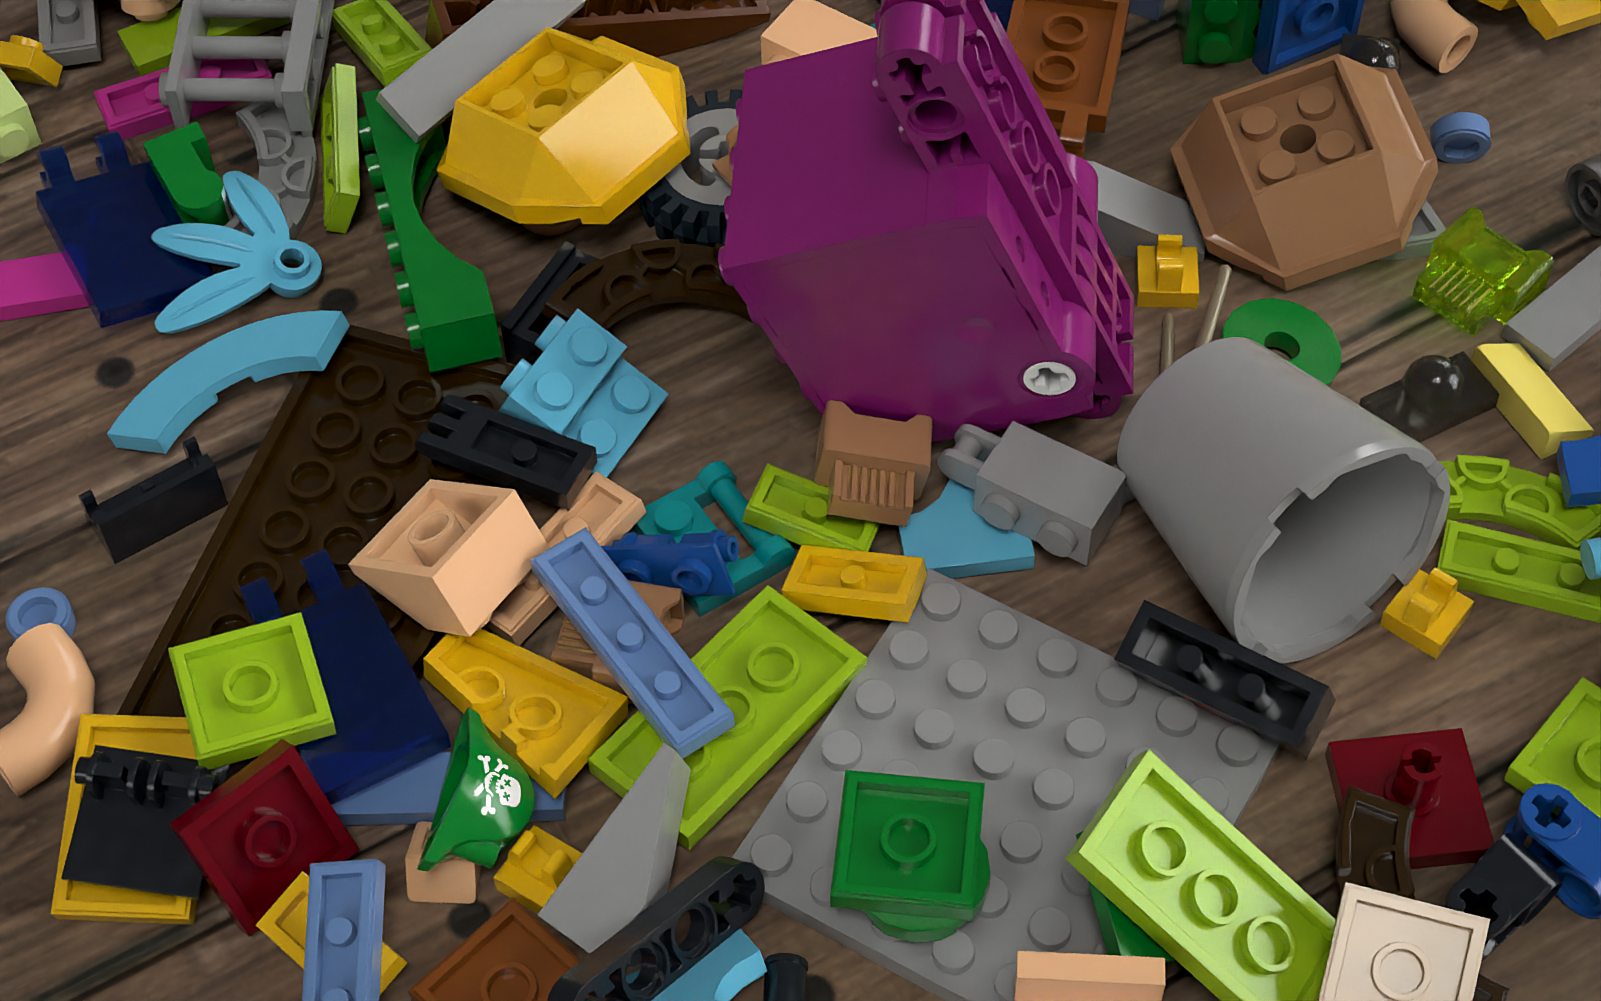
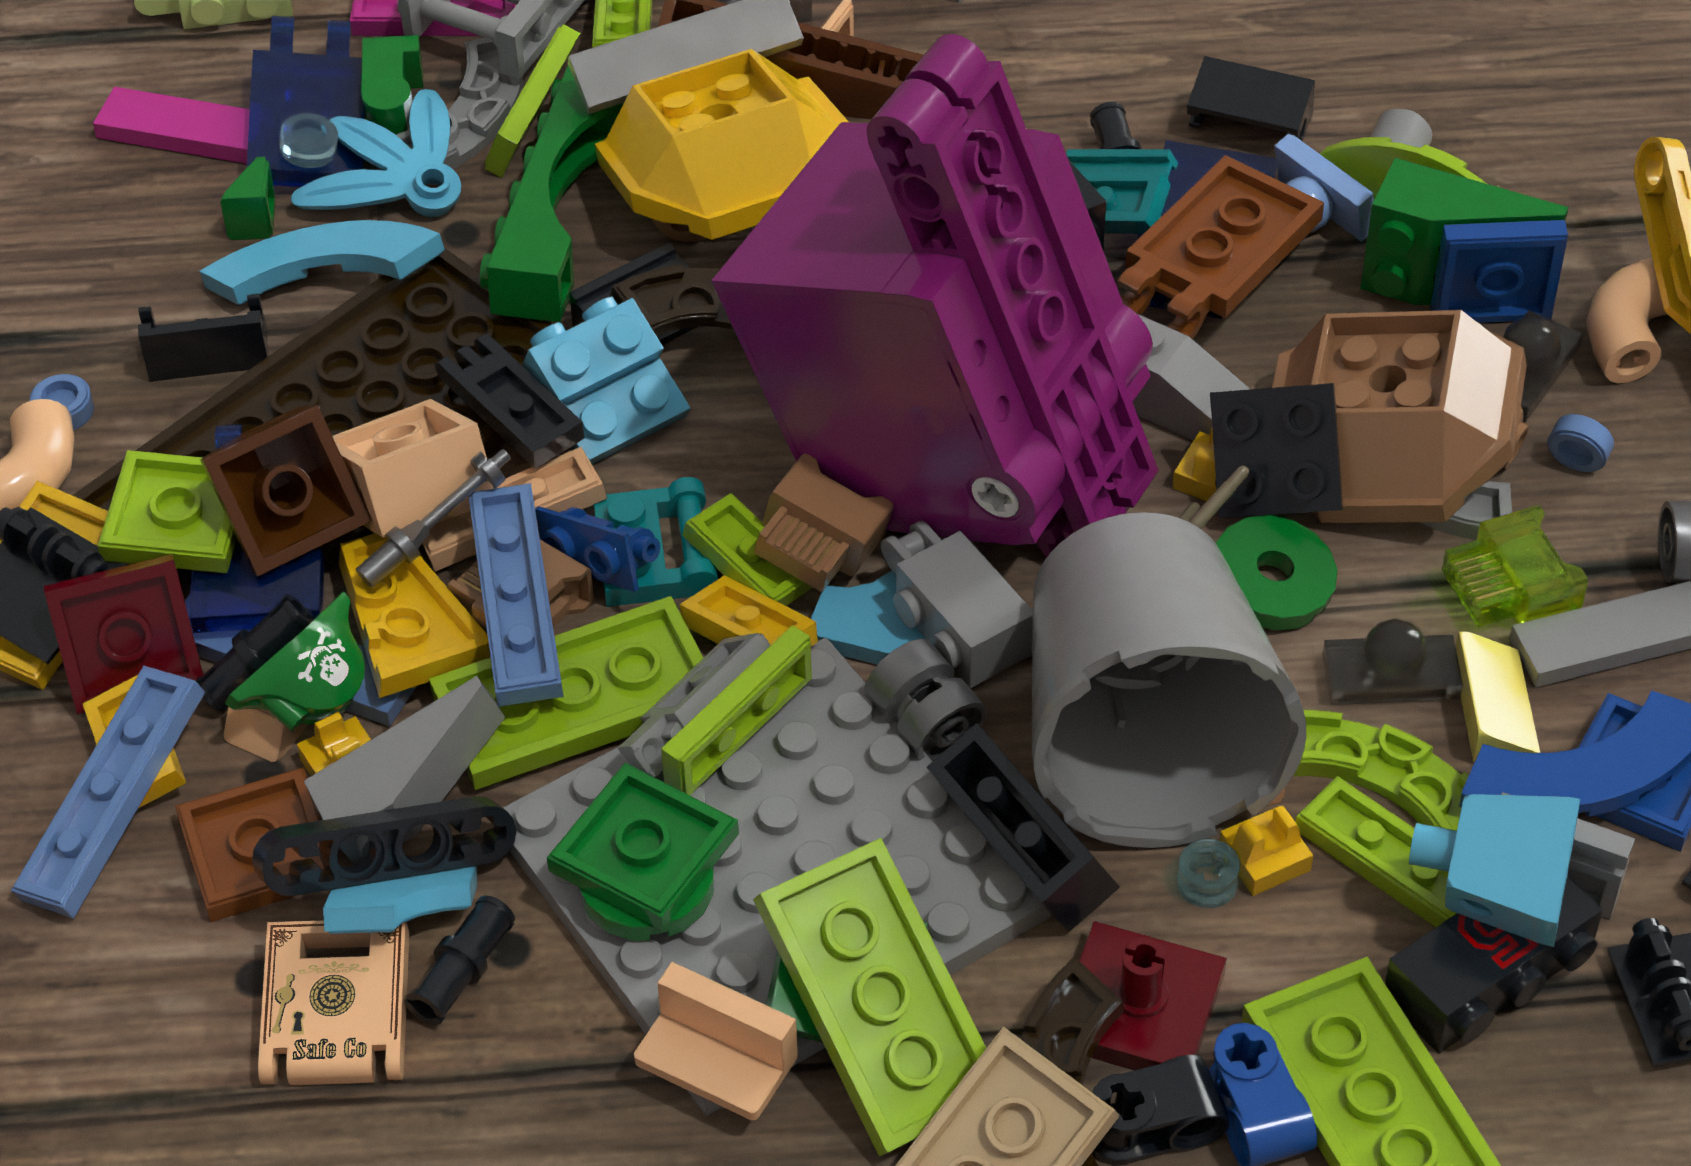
camera: 25 degrees right, 5 degrees down
none -> black pin [195,593,314,712]
none -> reddish brown slope [200,405,372,576]
none -> green slope [220,156,276,240]
none -> clear light blue tile [279,113,338,168]
none -> flat silver piece [355,449,511,588]
none -> light grey hinge [618,633,771,777]
none -> lime tile [661,625,812,795]
none -> flat silver wheel [865,639,987,761]
none -> clear light blue bush [1177,839,1240,908]
none -> black hinge [1210,383,1343,518]

